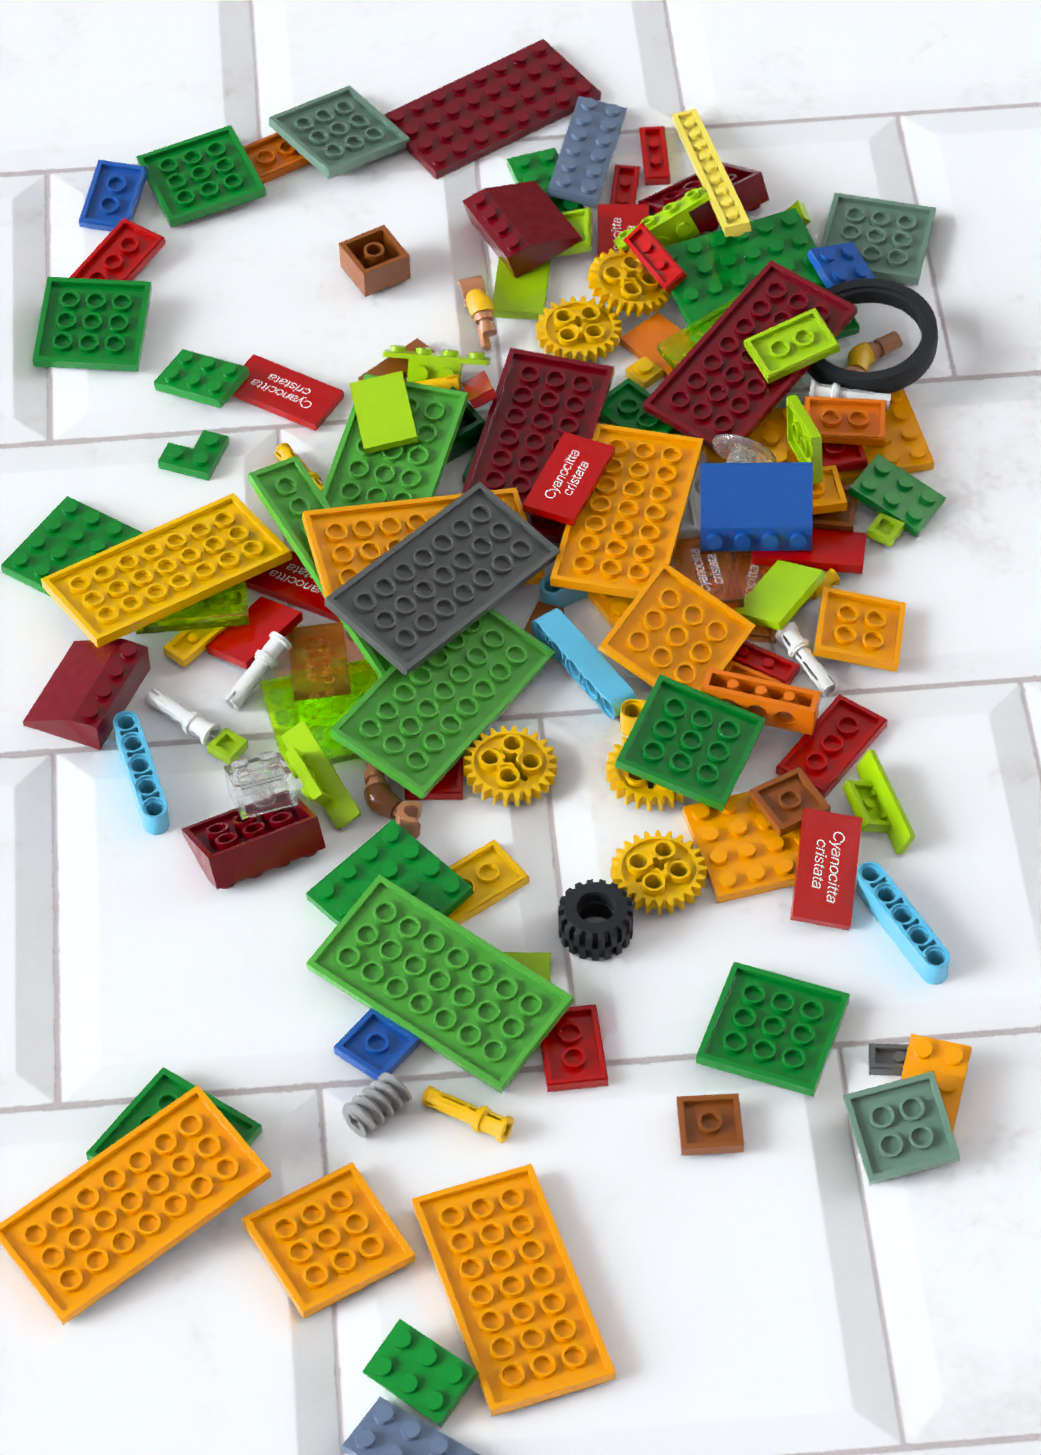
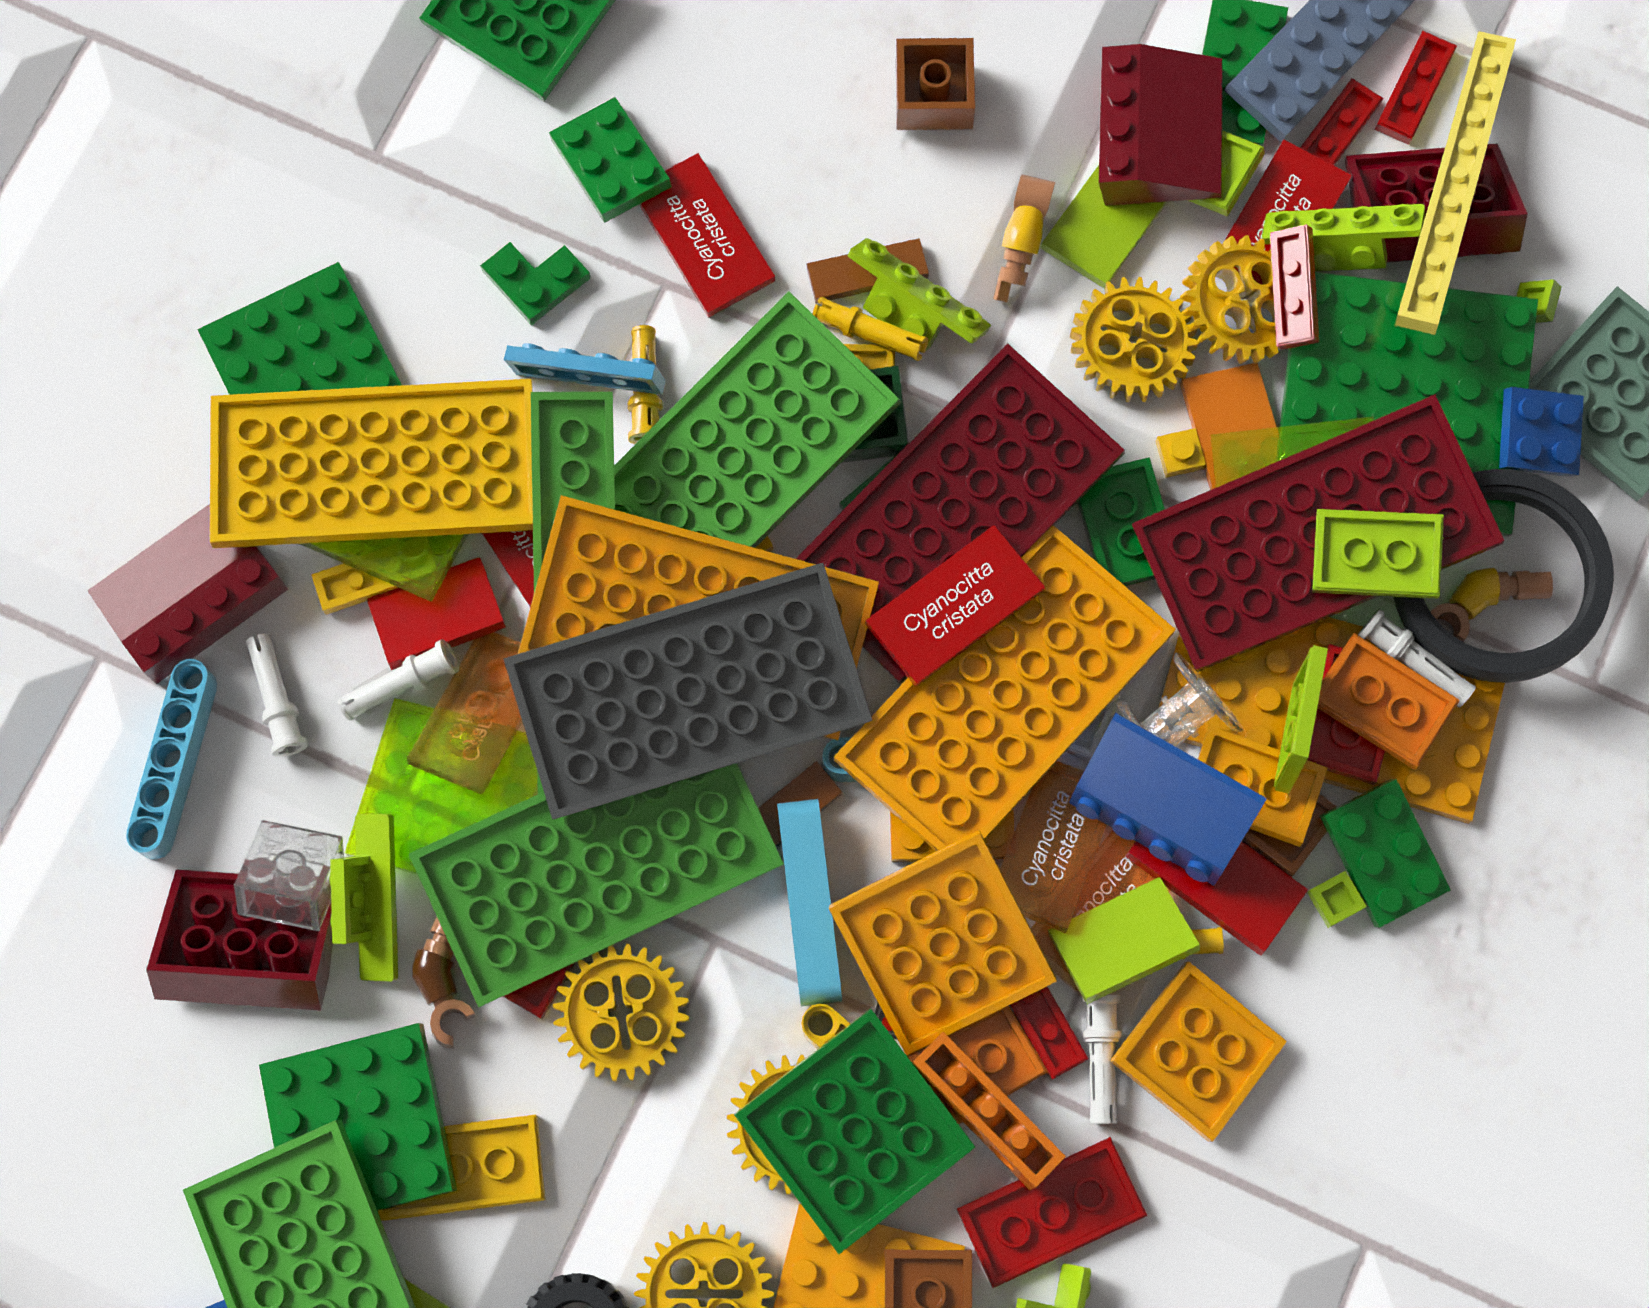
camera: 30 degrees right, 25 degrees up
lime plate [207,728,249,766] -> none
lime tile [349,371,418,454] -> none
red tile [461,371,497,409] -> none
none -> dark azure plate [503,343,666,395]

